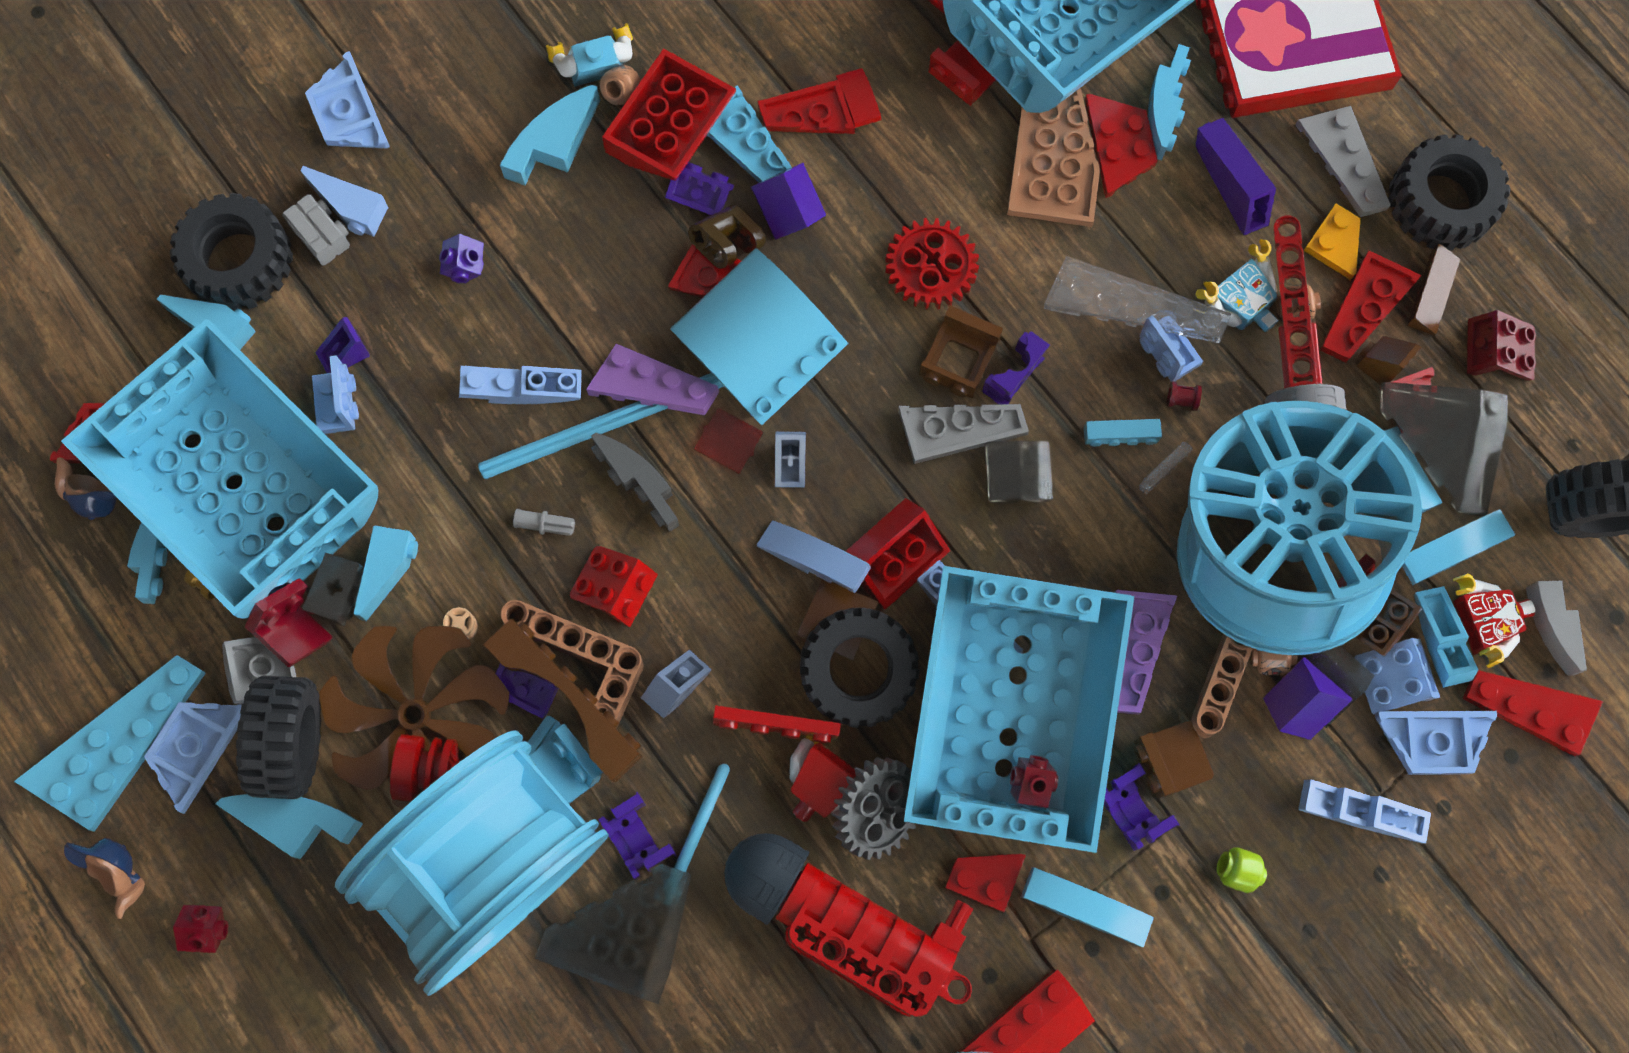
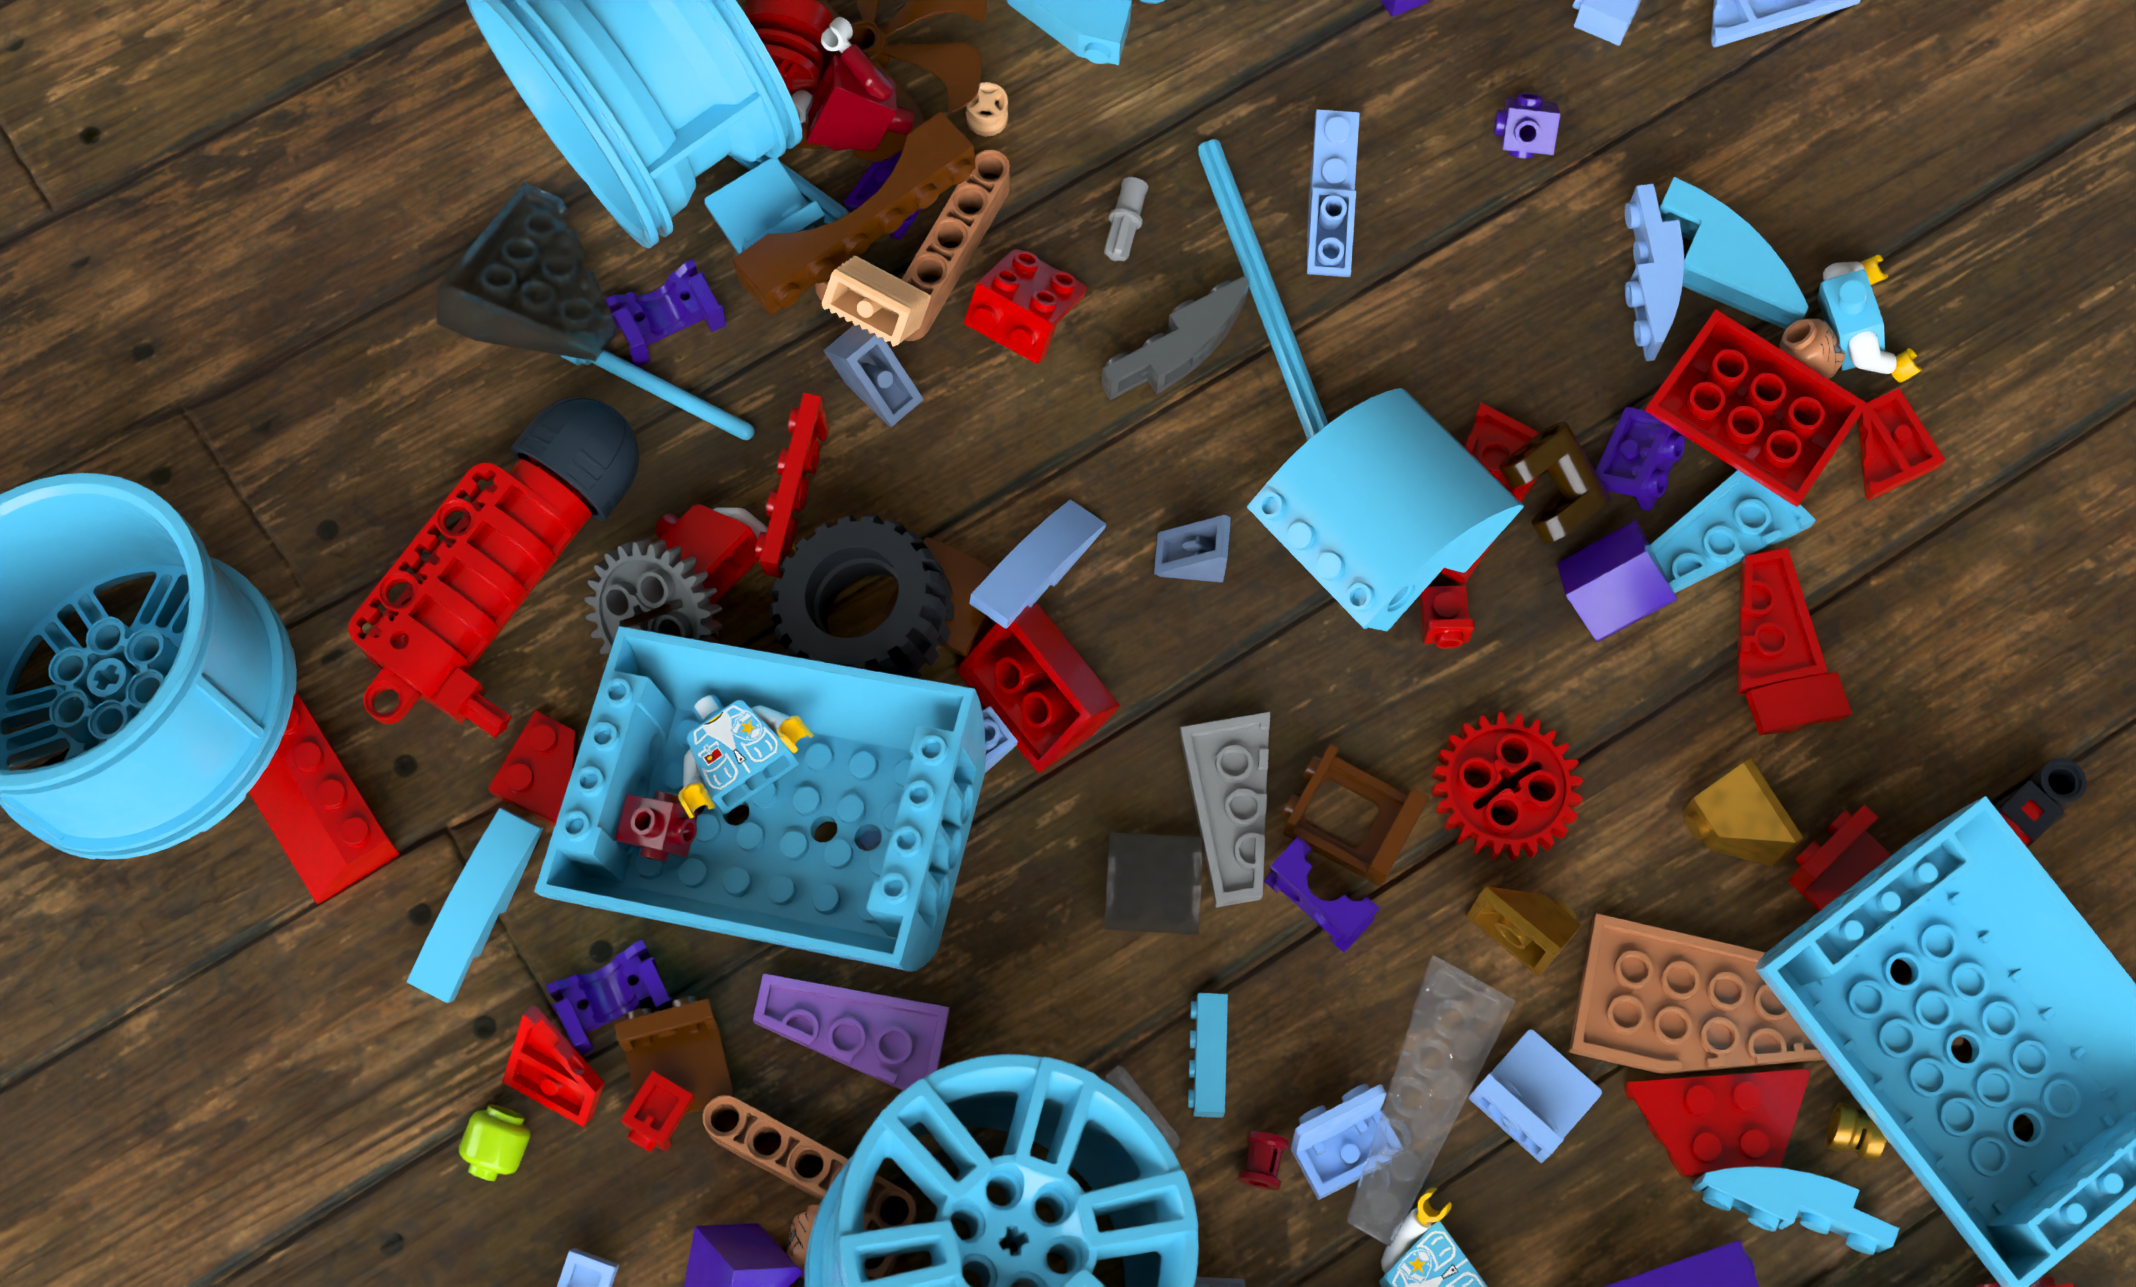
camera: 95 degrees right, 5 degrees down
medium lavender wing [586,344,719,415] -> none
clear red piece [694,408,763,474] -> none
none -> red wing [502,1005,605,1127]
none -> red bracket [621,1070,695,1153]
none -> torso [678,695,814,819]
none -> dark red torso [791,17,914,151]
none -> light nougat brick [822,255,931,346]
none -> red bracket [1419,585,1474,649]
none -> pearl gold slope [1466,886,1582,977]
none -> light blue bracket [1468,1030,1602,1163]
none -> light blue slope [1625,184,1684,361]
none -> pearl gold slope [1683,759,1803,867]
none -> pearl gold wheel [1825,1102,1887,1163]
none -> red wing [1857,388,1945,501]

